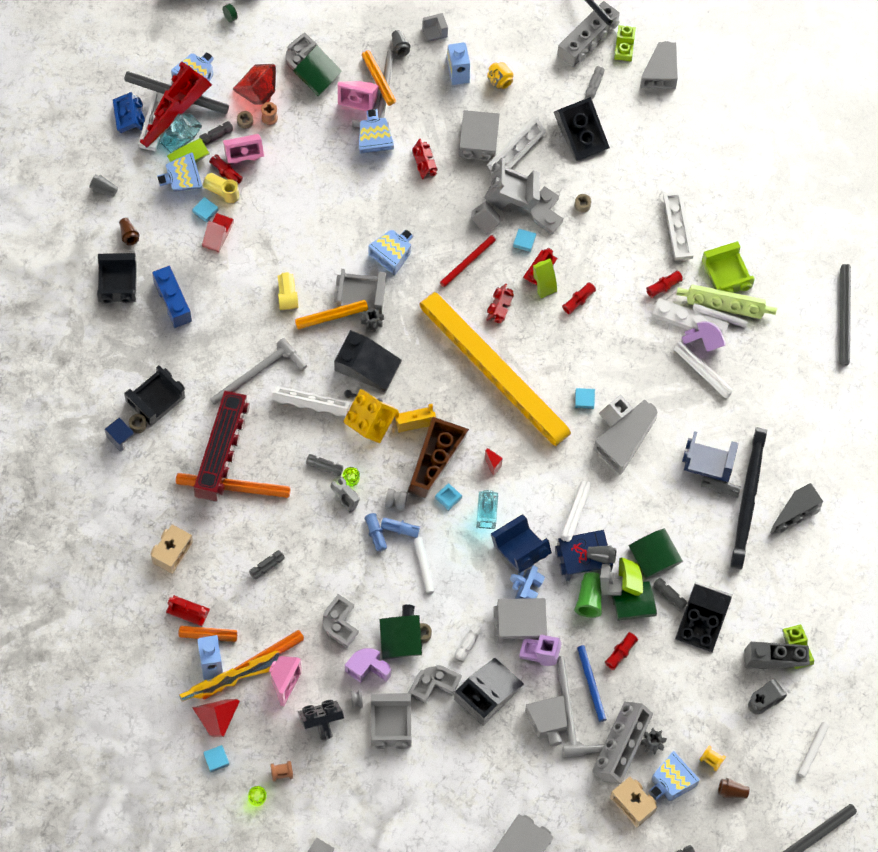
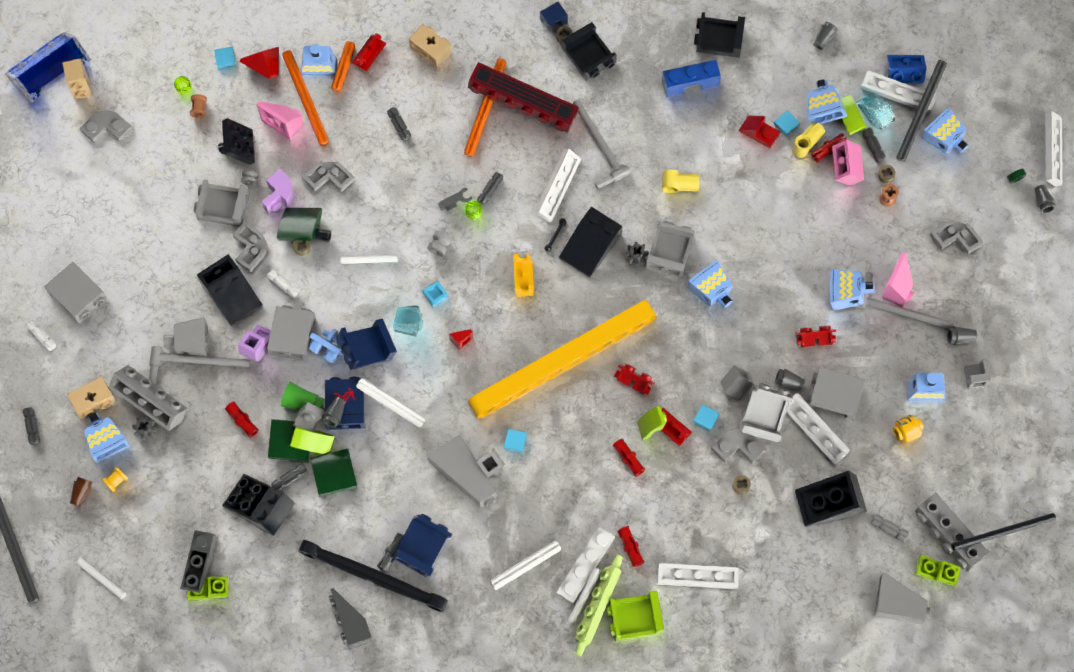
camera: 105 degrees right, 5 degrees up
reddish brown cone [119,218,139,245] -> none
red wedge [140,61,213,148] -> none
yellow sword [179,651,280,702] -> none
clear red slope [233,64,276,105] -> none
dark green slope [293,45,342,96] -> none
light orange axle [295,300,368,329] -> none
yellow bracket [343,389,398,443] -> none
light orange axle [361,50,396,106] -> none
medium blue axle [364,513,387,552] -> none
medium blue axle [381,518,420,538] -> none
reddish brown wedge [407,417,469,498] -> none
red bar [440,235,496,287] -> none
blue bar [577,645,607,722] -> none
lavender brick [682,321,726,352] -> none
dark grey piece [748,679,787,714] -> none
none -> dark grey cone [775,369,805,390]

